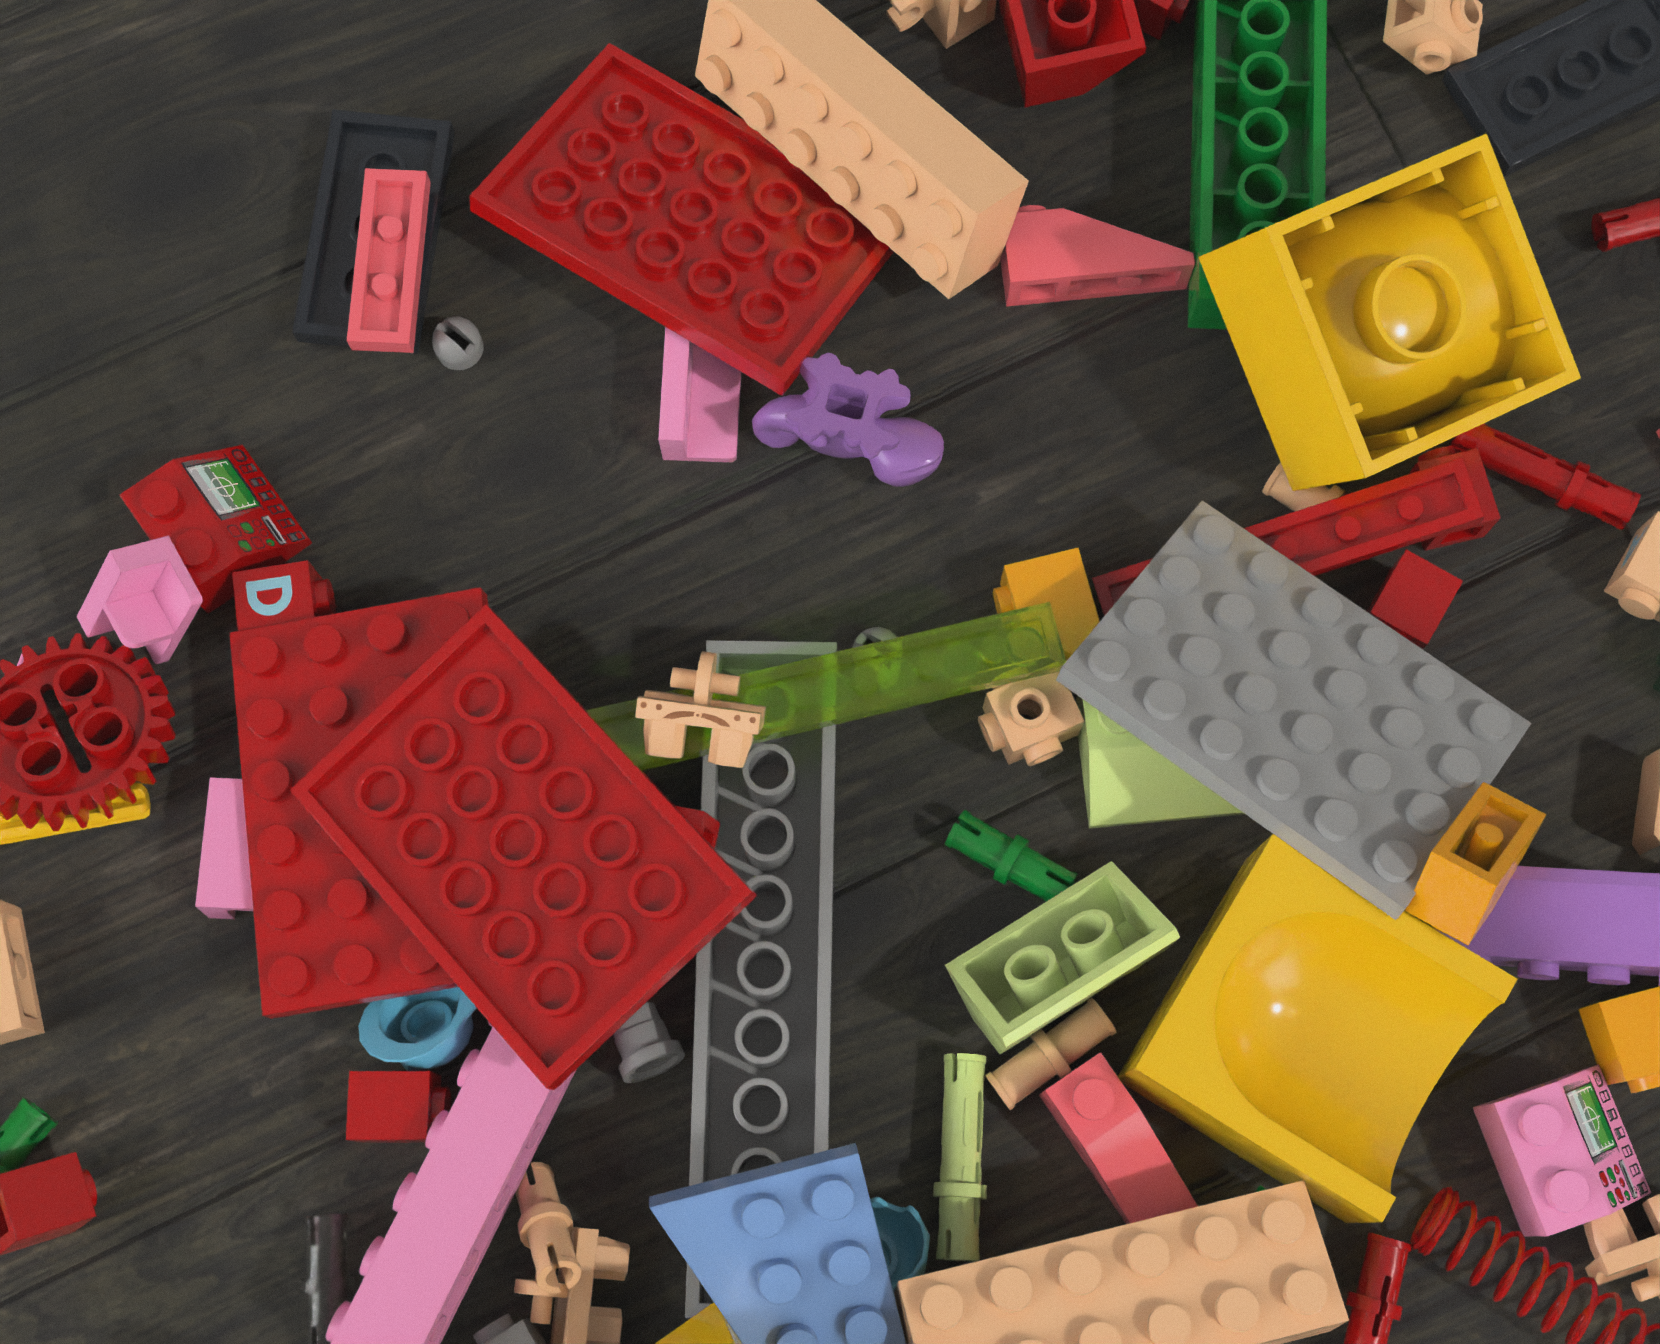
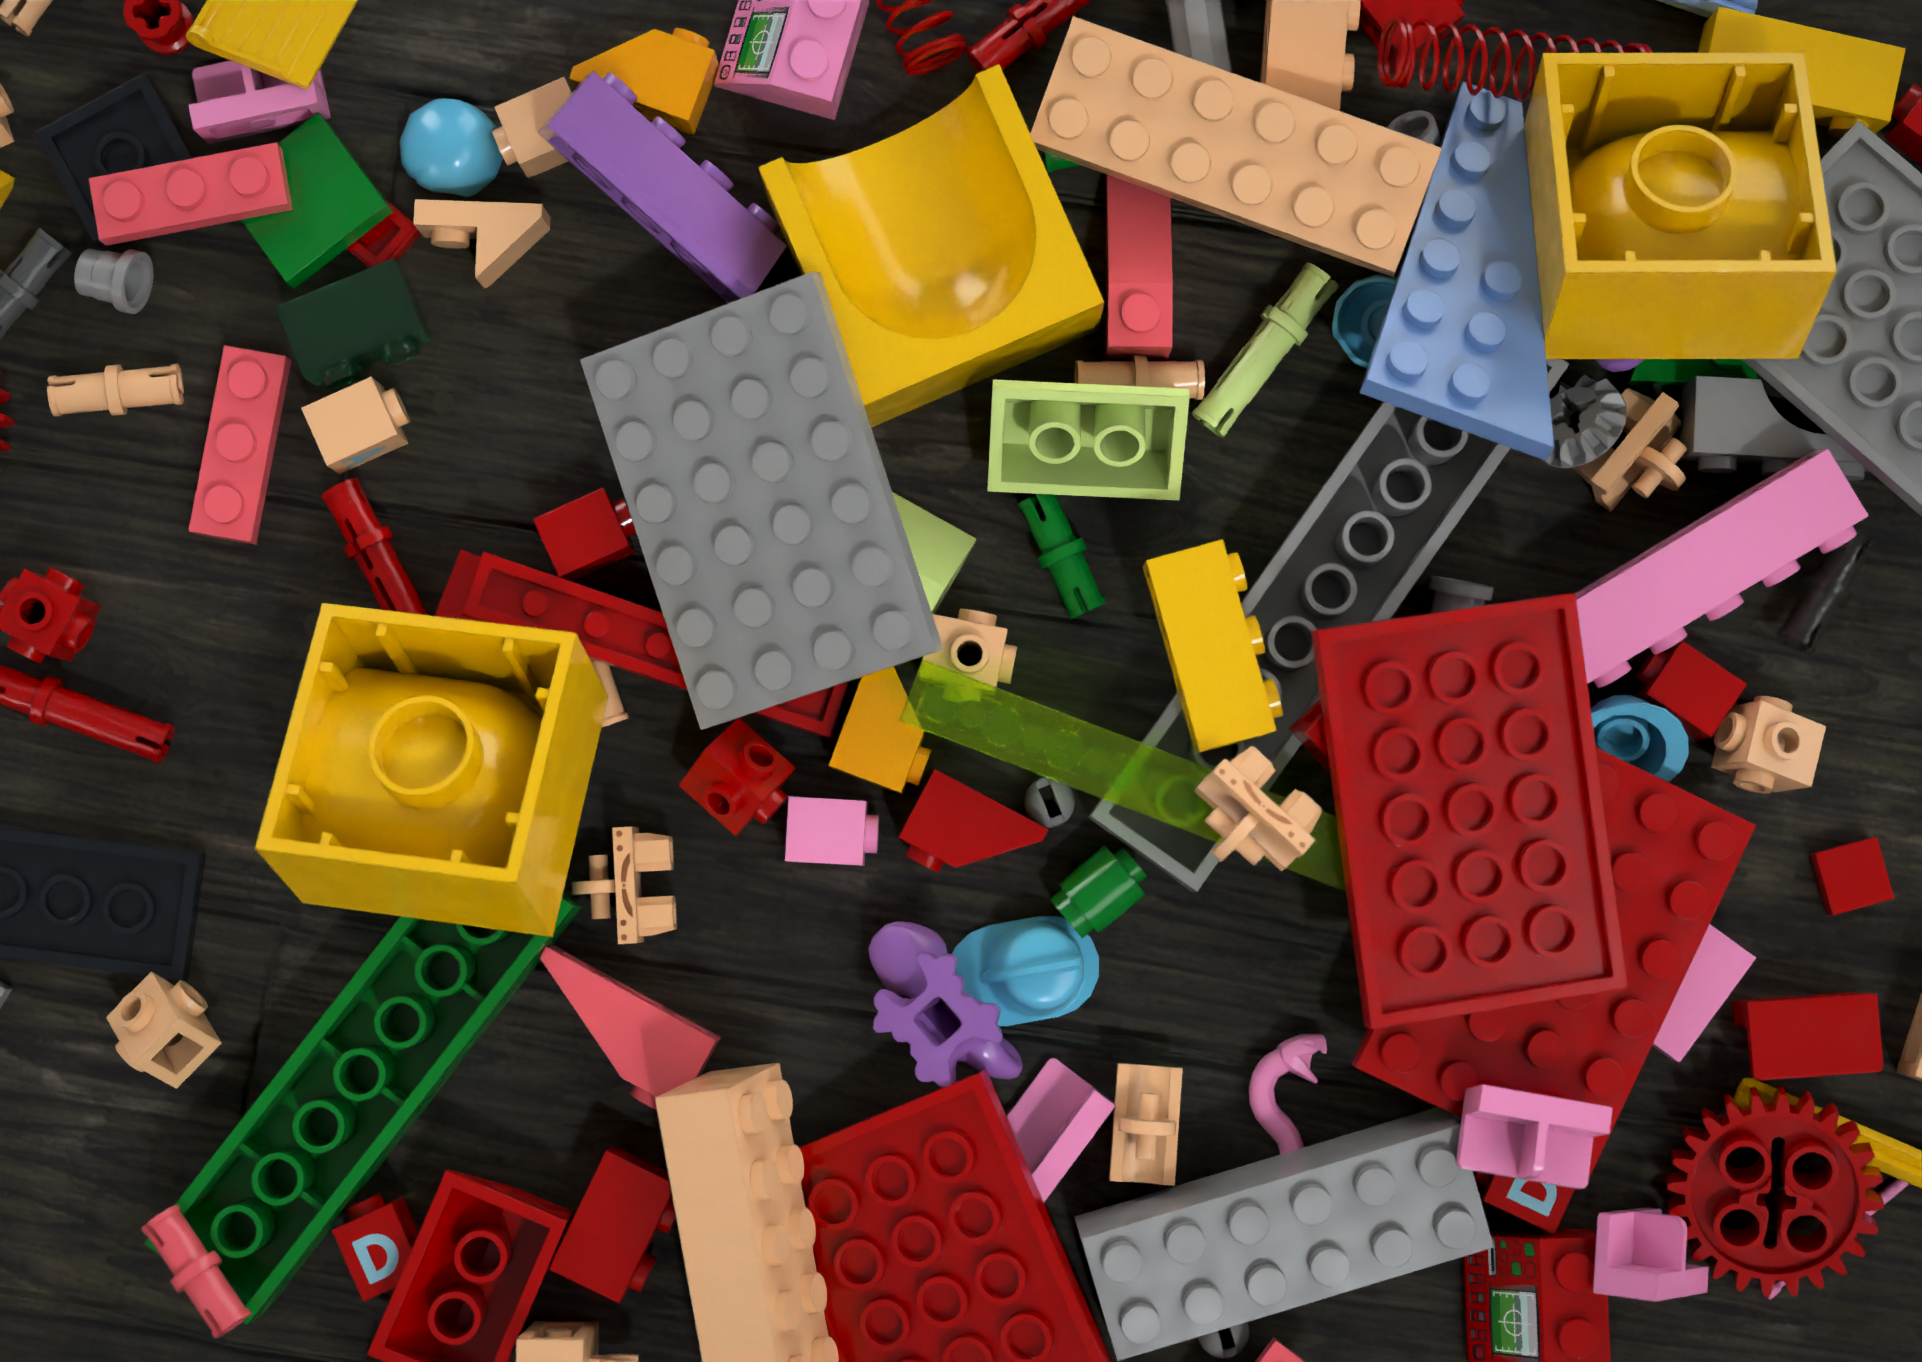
camera: 145 degrees left, 10 degrees up
light nougat pin [515,1162,581,1293] -> none
light orange slope [1405,782,1546,945] -> none
none -> red brick [549,1145,676,1303]
none -> light nougat hips [571,827,677,944]
none -> red brick [678,718,796,836]
none -> bright pink brick [785,796,879,866]
none -> red slope [898,769,1049,873]
none -> medium azure piece [952,916,1099,1026]
none -> green brick [1050,845,1147,939]
none -> light grey brick [1074,1107,1494,1361]
none -> light nougat hips [1109,1063,1183,1186]
none -> yellow brick [1143,539,1283,755]
none -> bright pink animal [1249,1034,1327,1154]
none -> bright pink panel [1456,1085,1613,1189]
none -> light grey gear [1541,375,1627,468]
none -> light nougat brick [1711,696,1826,794]
none -> red panel [1732,991,1884,1080]
none -> red tile [1810,837,1895,915]

